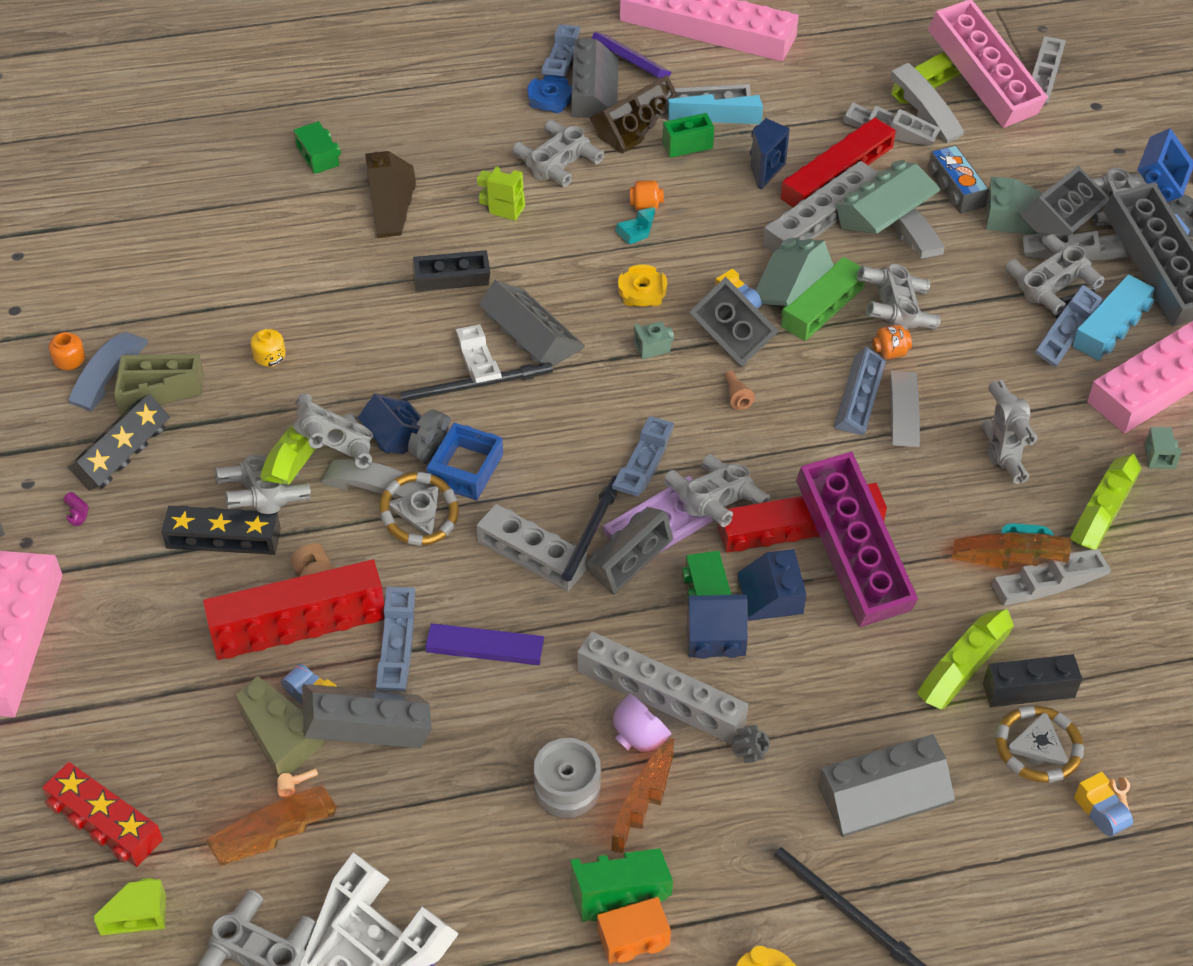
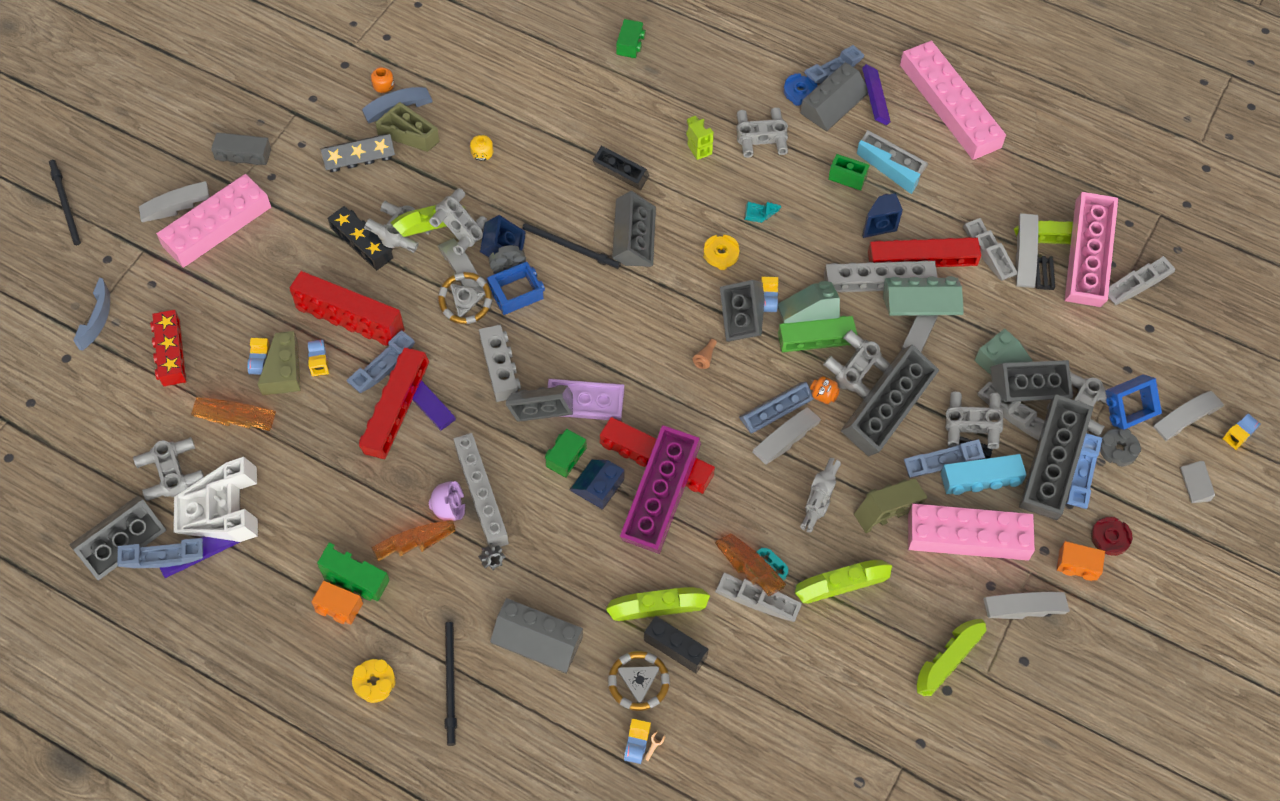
camera: 40 degrees right, 10 degrees up
magenta arm [63,492,89,526] -> none
lime slope [94,878,166,936] -> none
light nougat hand [277,769,318,797] -> none
medium nougat wheel [290,543,334,577] -> none
dark grey slope [302,684,432,748] -> none
dark brown wedge [365,151,416,238] -> none
white slope [456,324,502,383] -> none
light grey wheel [534,738,601,818] -> none
black bar [561,476,617,582] -> none
dark brown wedge [589,75,677,154] -> none
sand blue slope [612,416,674,497] -> none
orange head [630,180,664,211] -> none
sand green brick [633,321,674,360] -> none
light grey piece [664,454,771,527] -> none
dark blue slope [686,594,748,659] -> none
brick [927,145,989,214] -> none
sand green brick [1144,427,1182,469] -> none
none -> leg [247,338,270,375]
none -> red brick [359,347,429,460]
none -> dark grey brick [841,345,939,457]
none -> olive wedge [854,478,928,533]
none -> black tile [1035,256,1056,290]

